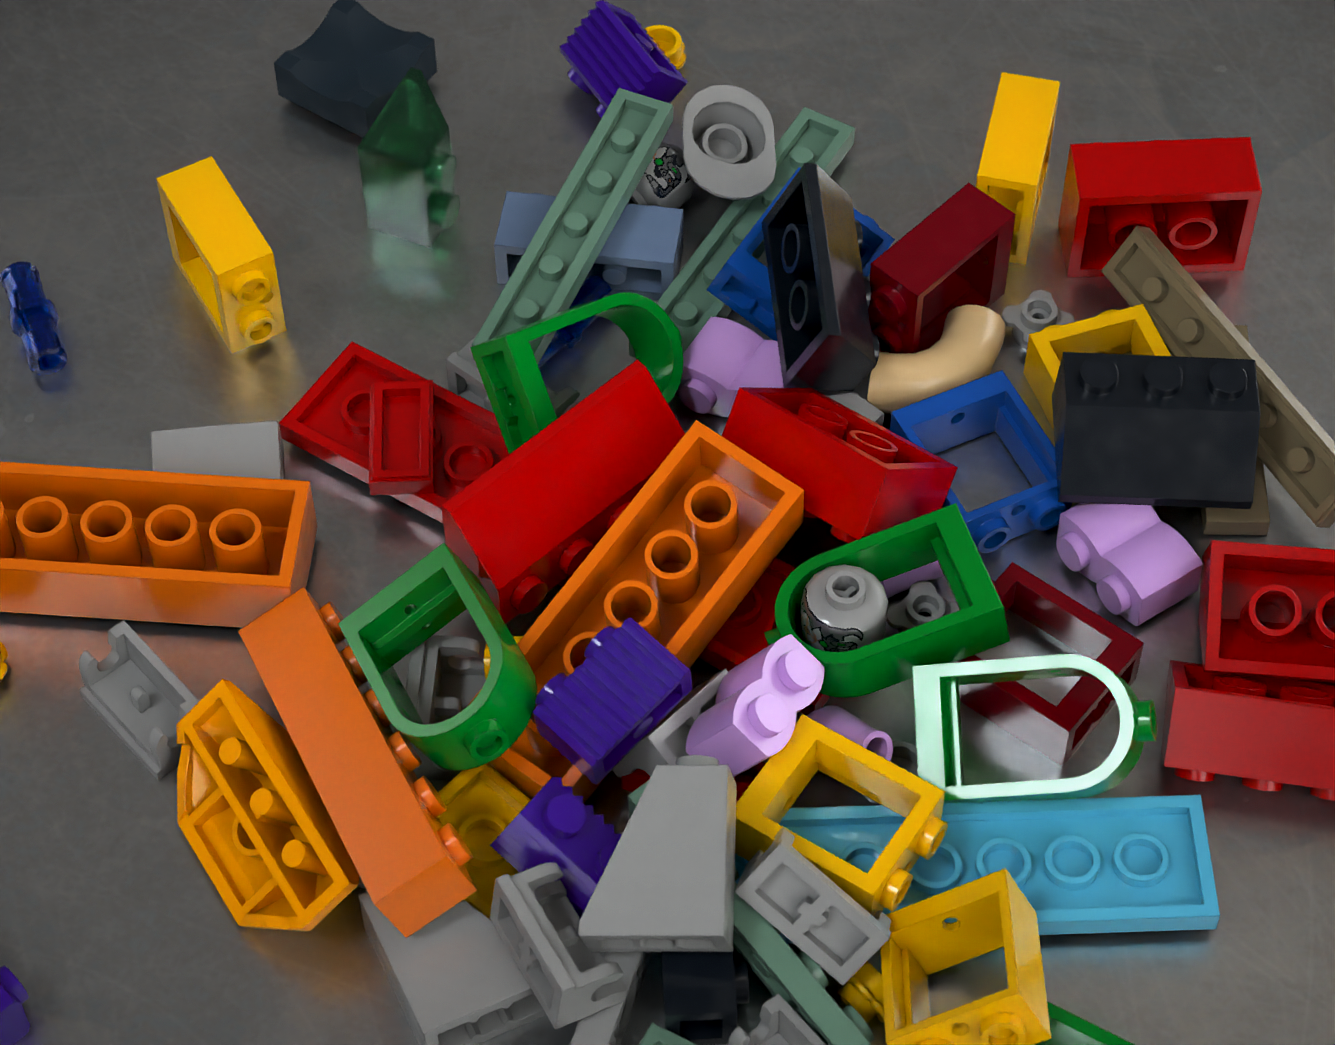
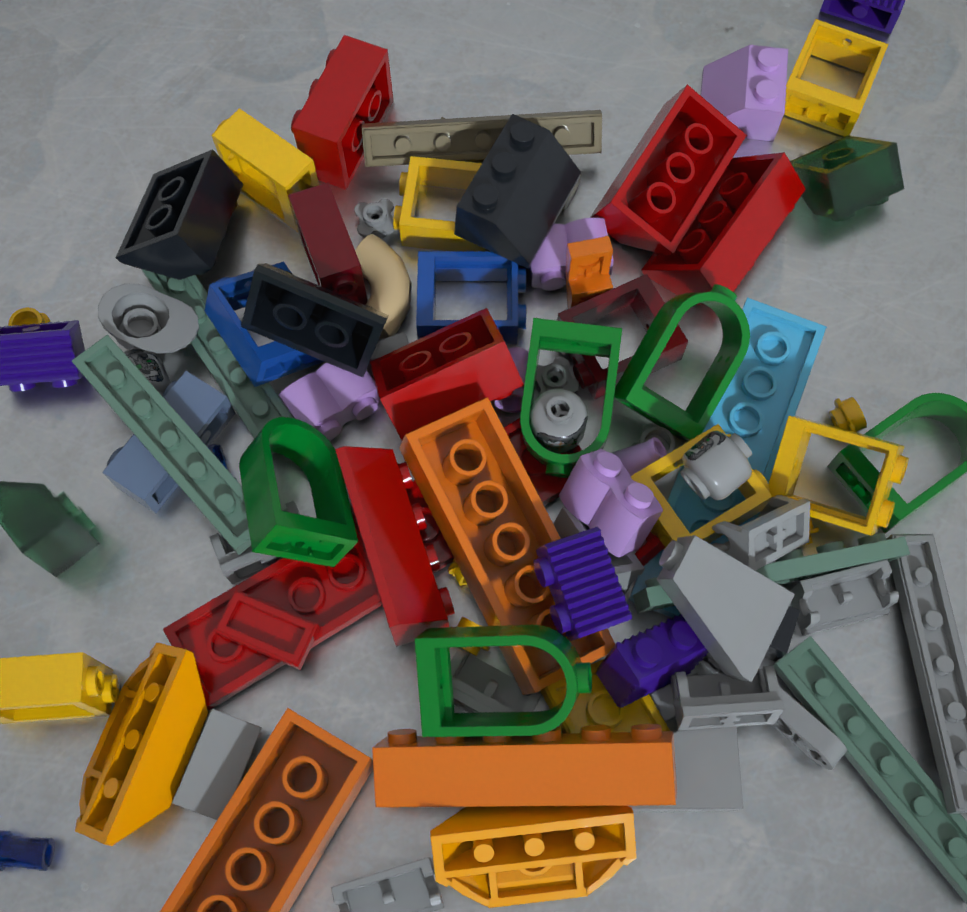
camera: 65 degrees left, 15 degrees up
none -> light orange wedge [75,643,208,846]
none -> black slope [115,149,243,280]
none -> orange slope [566,236,613,309]
none -> light grey head [680,431,752,500]
none -> yellow plate [829,397,867,432]

